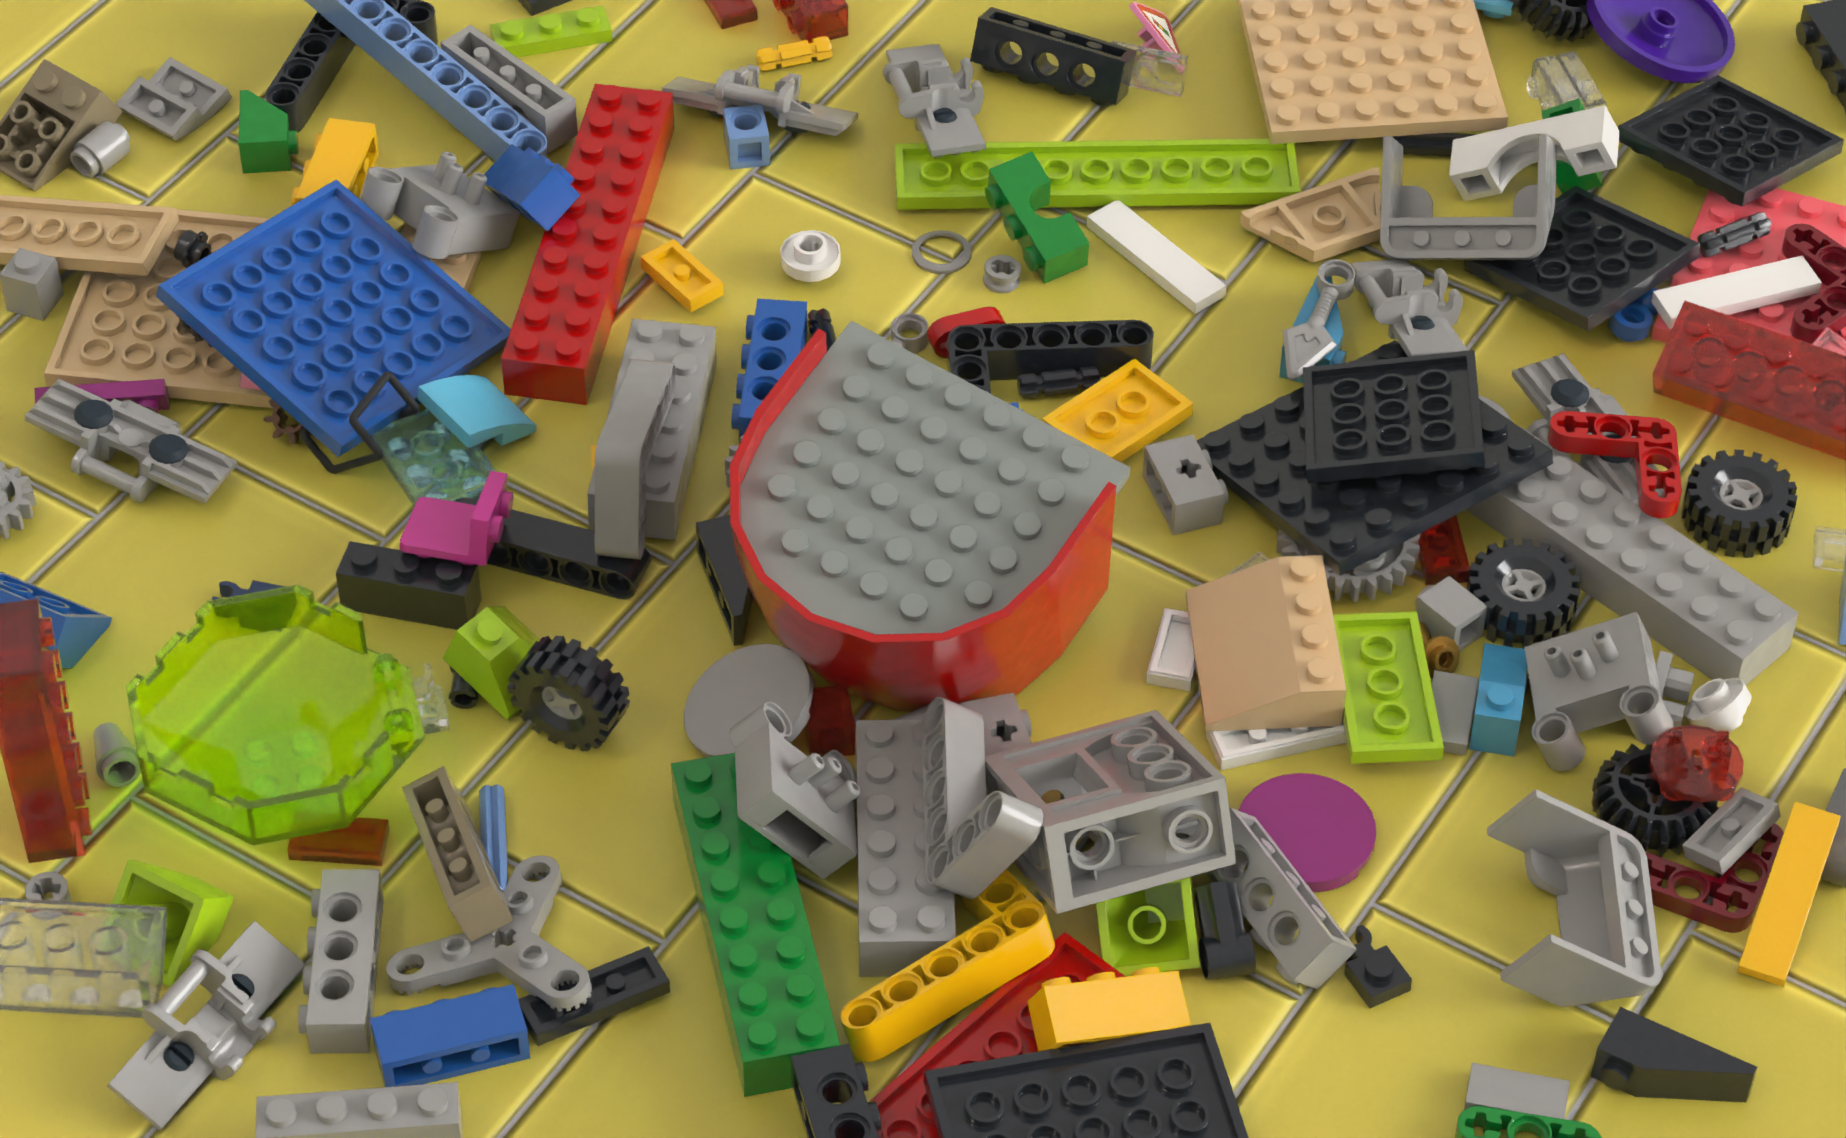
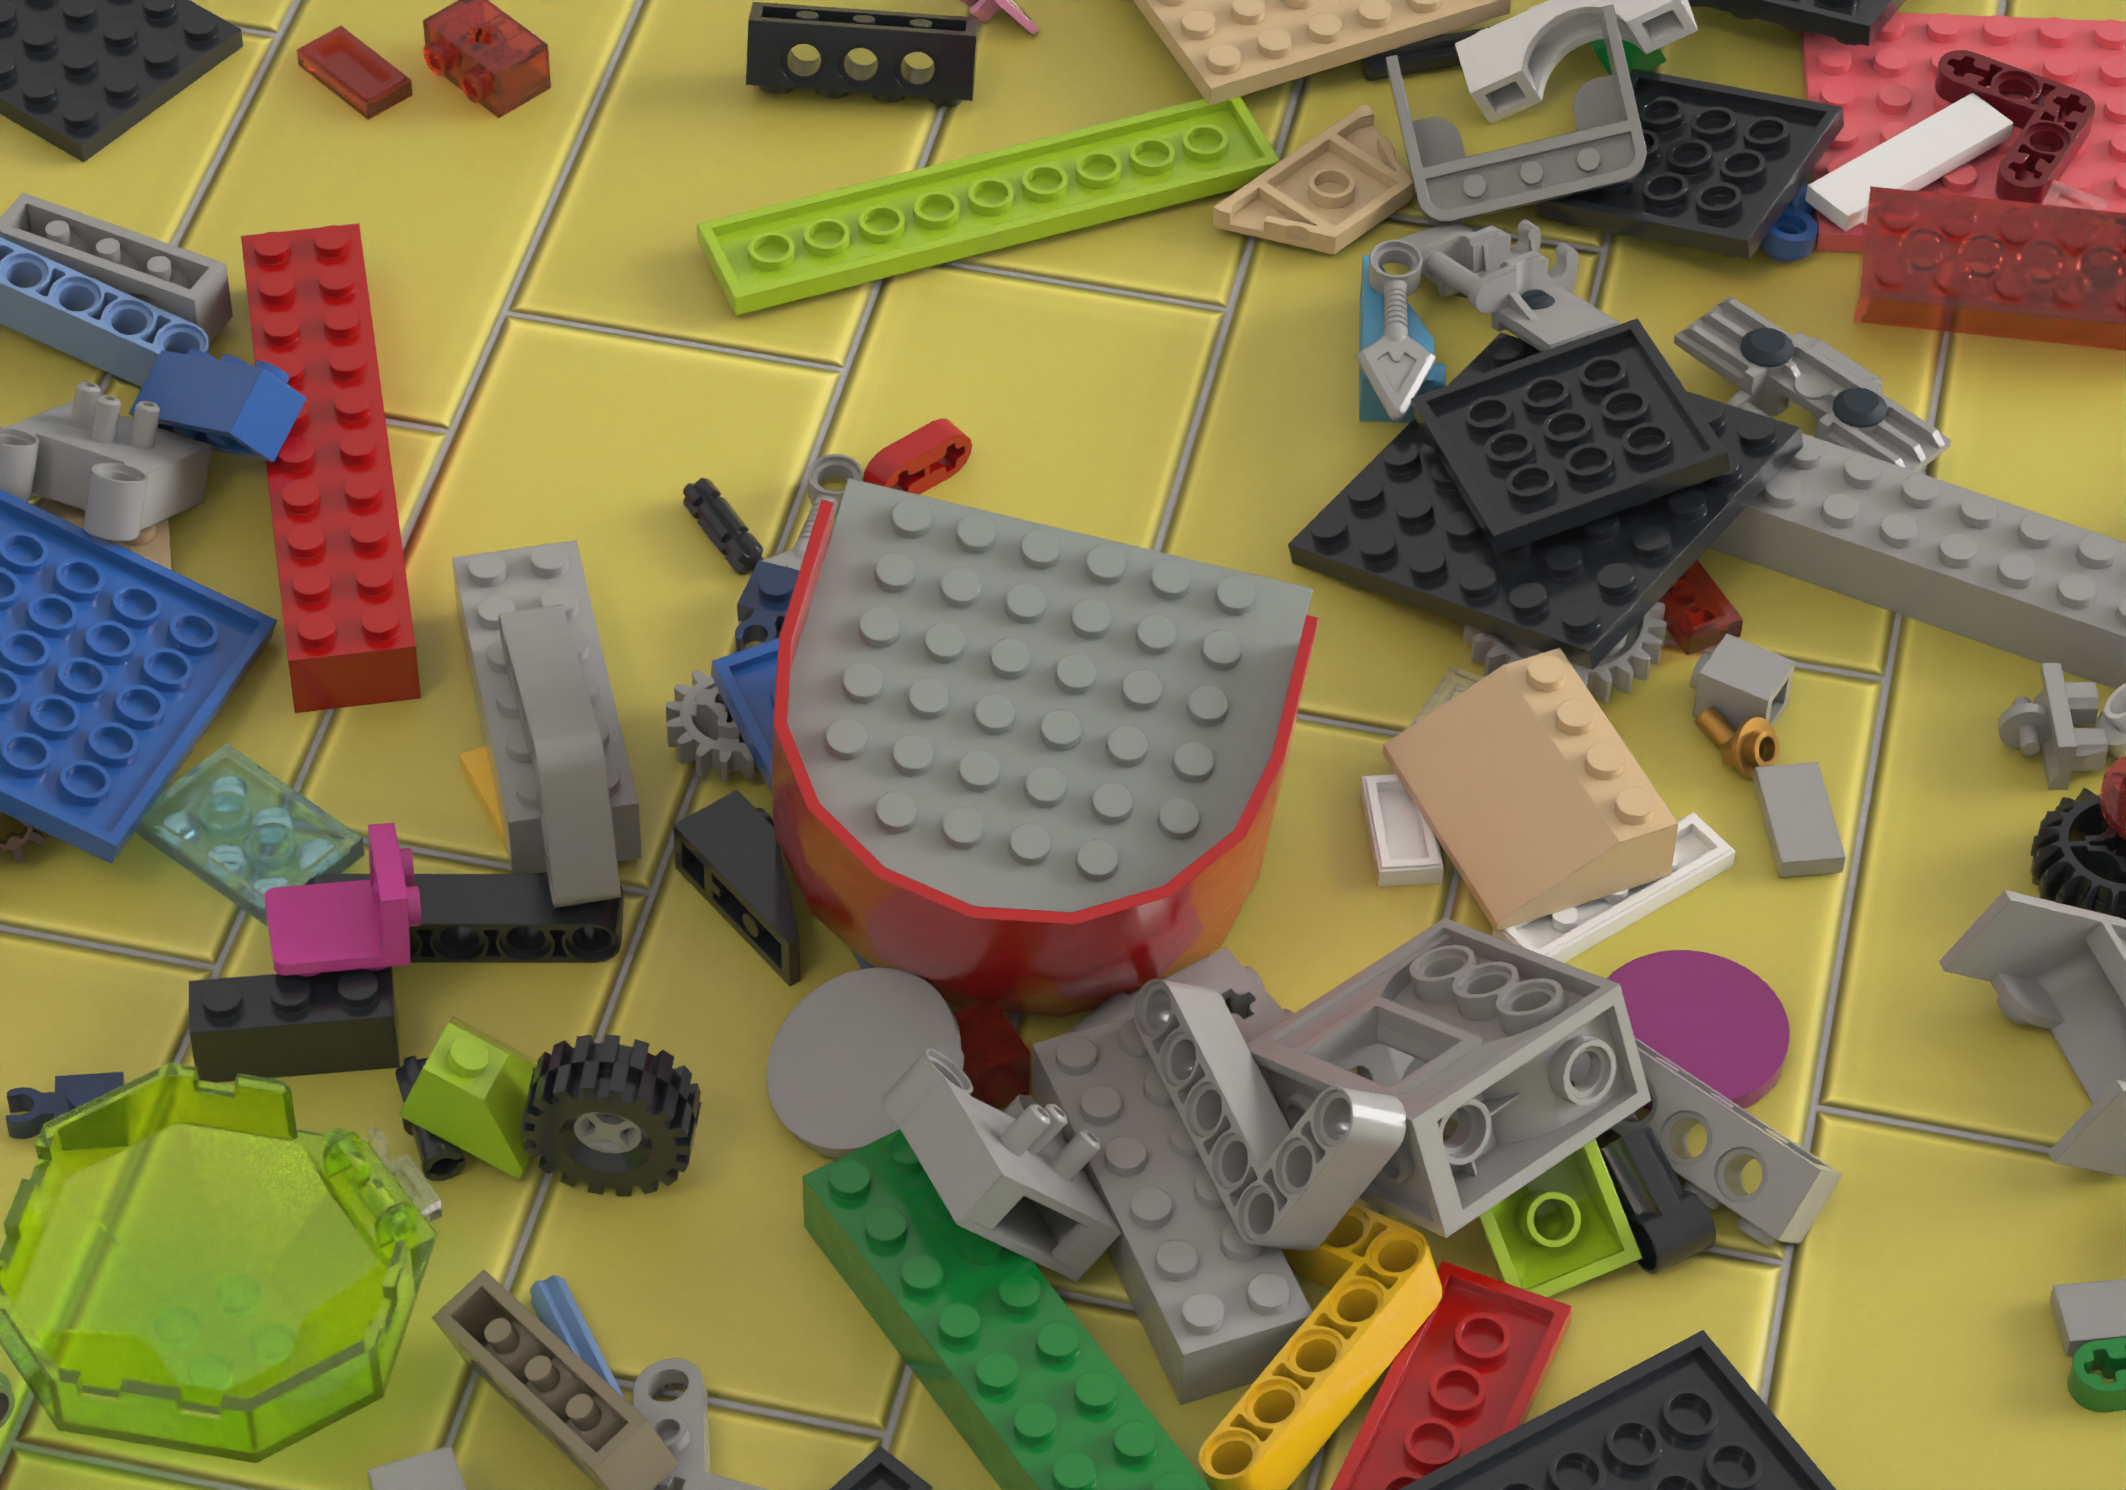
camera: 20 degrees left, 0 degrees up
clear red tile [287,813,390,866] -> none
black piece [300,372,419,474] -> none
medium azure slope [418,375,537,448] -> none
lime plate [490,6,612,58] -> none
yellow plate [641,239,724,313] -> none
light grey piece [662,64,859,136] -> none
medium blue brick [723,104,770,170] -> none
blue brick [731,298,808,444] -> none
yellow axle [756,36,832,72] -> none
white plate [780,230,841,282] -> none
light grey piece [883,44,986,158] -> none
light grey piece [912,230,971,274] -> none
black beam [947,320,1154,394] -> none
light grey bush [983,255,1021,293] -> none
green arch [985,151,1089,284] -> none
black axle [1017,366,1100,399] -> none
yellow brick [1027,967,1191,1052] -> none
yellow plate [1042,358,1194,462] -> none
white tile [1087,201,1227,314] -> none
clear plate [1111,41,1188,97] -> none
light grey brick [1142,434,1228,535] -> none
lime plate [1333,611,1444,764] -> none
black plate [1344,925,1412,1009] -> none
black wheel [1467,538,1581,649] -> none
dark azure slope [1469,643,1527,756] -> none
light grey piece [1524,612,1673,771] -> none
red beam [1547,411,1682,519] -> none
black wheel [1681,449,1798,558] -> none
black axle [1697,212,1772,258] -> none

